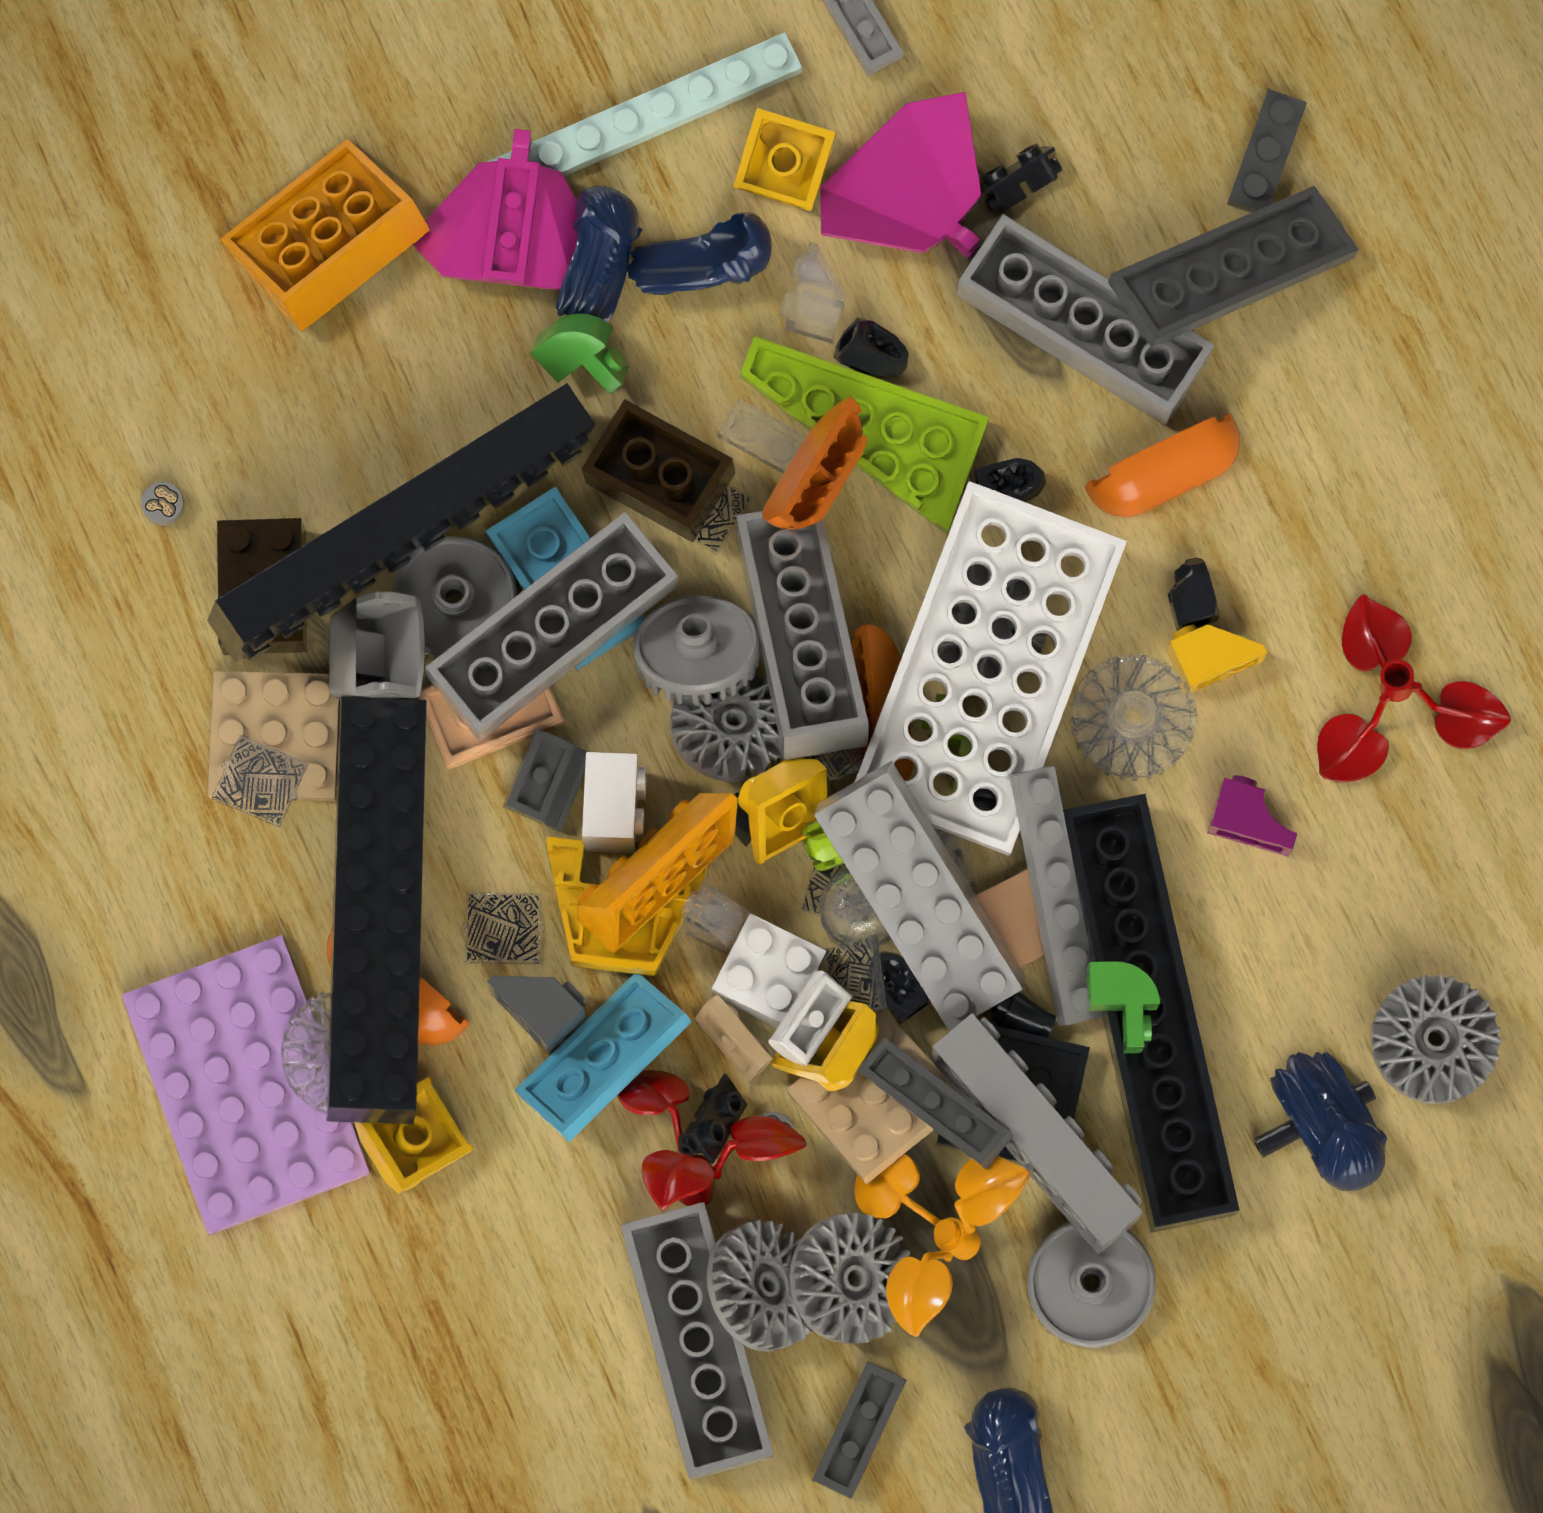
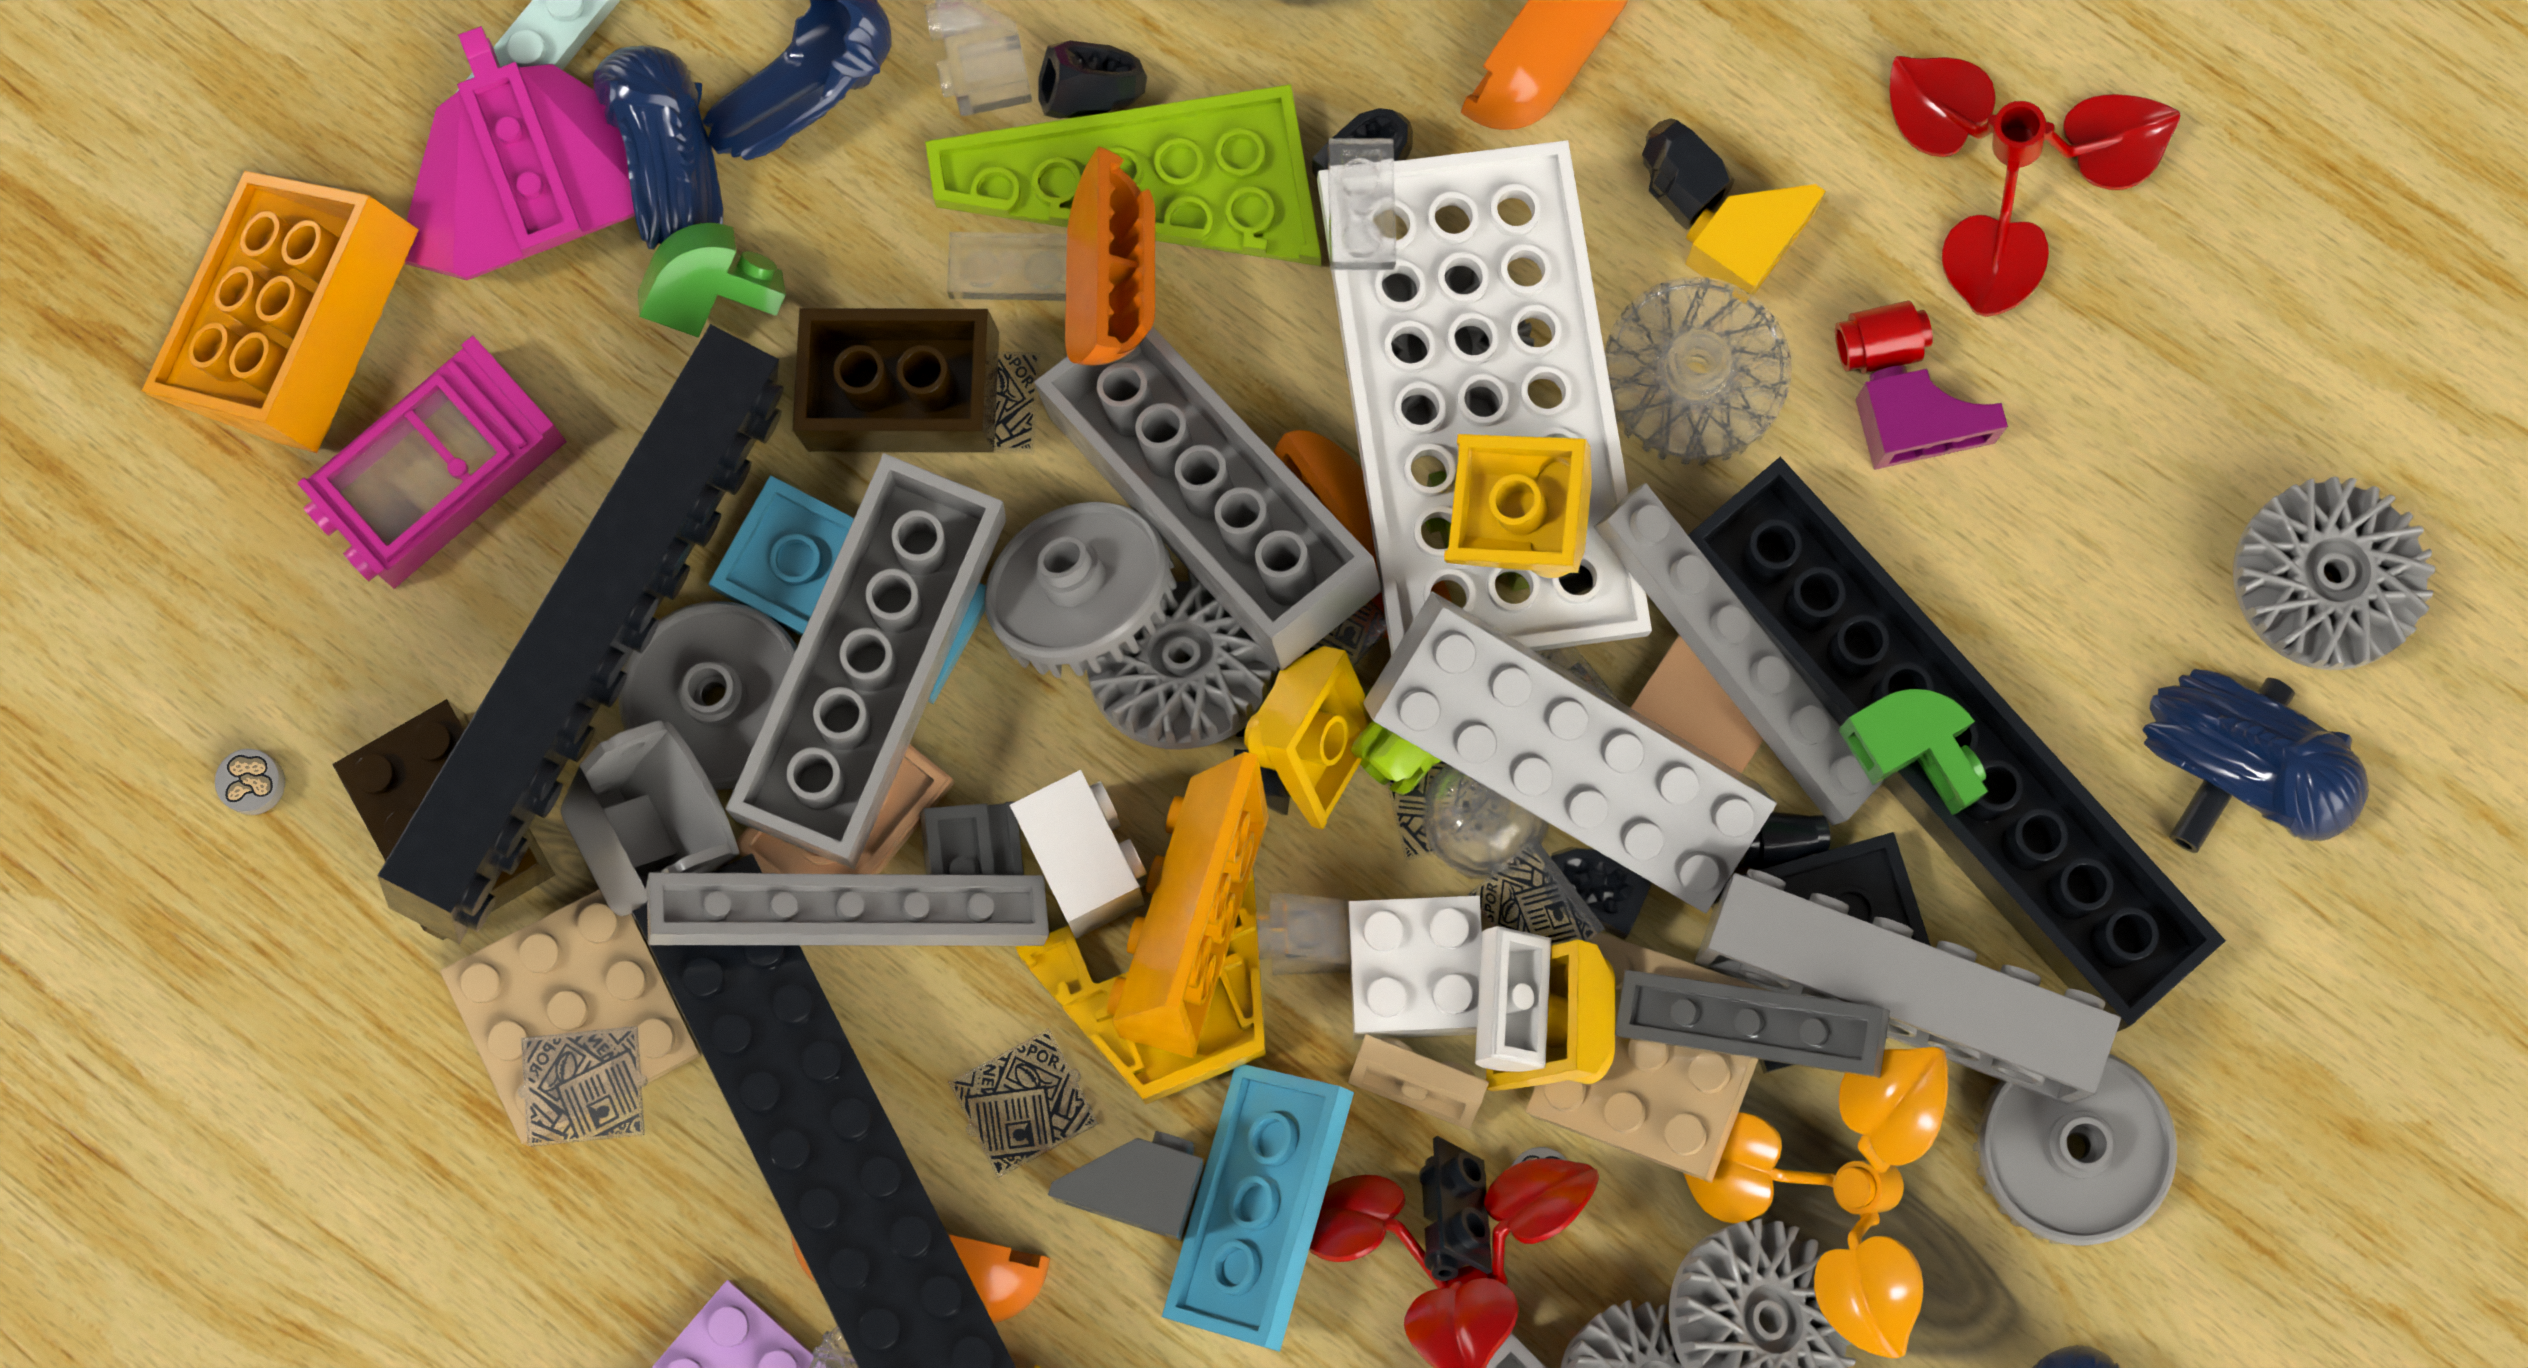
camera: 25 degrees left, 0 degrees up
none -> dark pink door [297,335,567,589]
none -> light grey plate [647,873,1049,946]
none -> clear plate [1327,138,1396,270]
none -> yellow slope [1444,434,1592,578]
none -> red brick [1835,300,1933,375]

